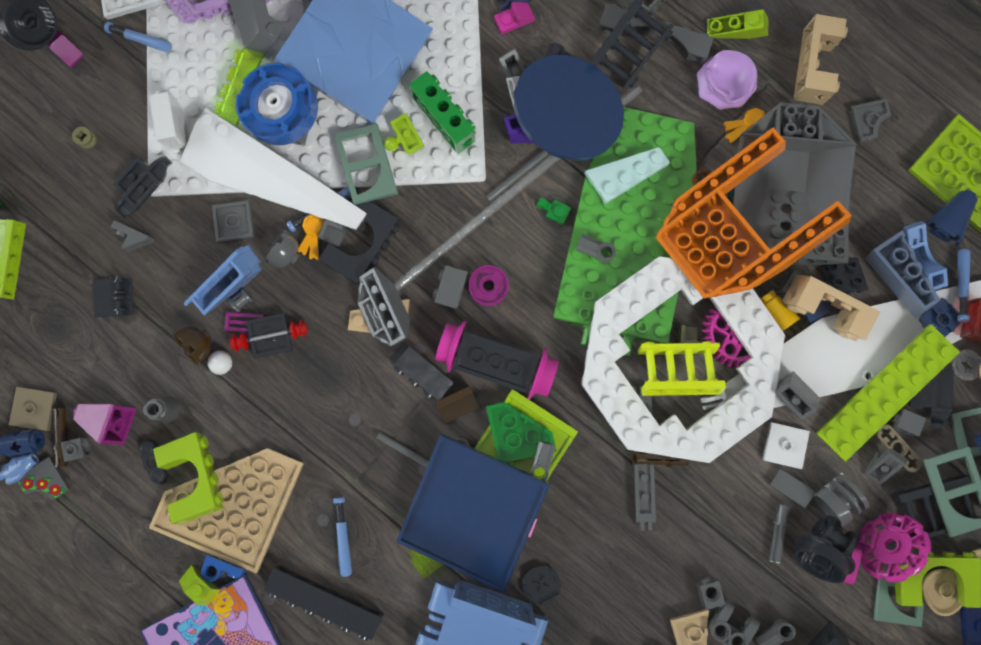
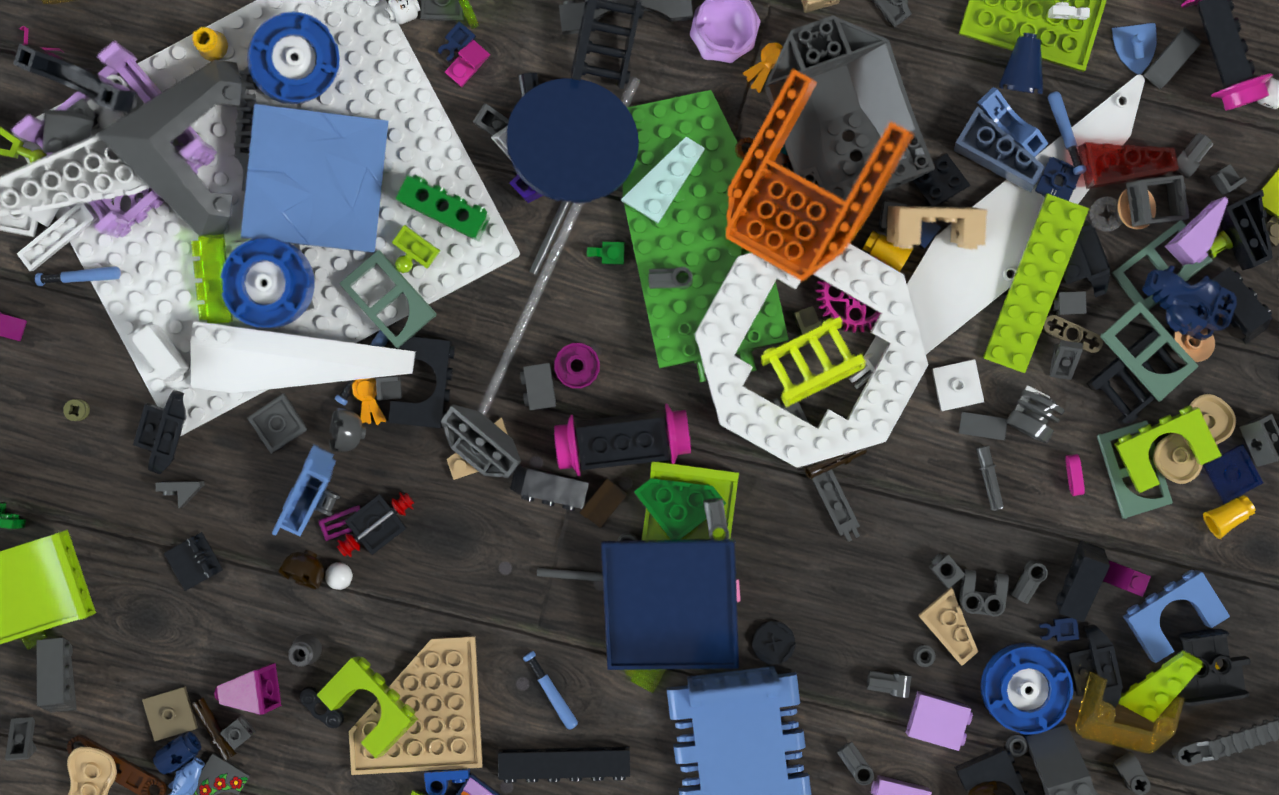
camera: 25 degrees left, 5 degrees up
dark grey brick [775,371,821,420] -> none
black piece [794,515,857,583] -> none
dark pink plate [856,512,931,582] -> none

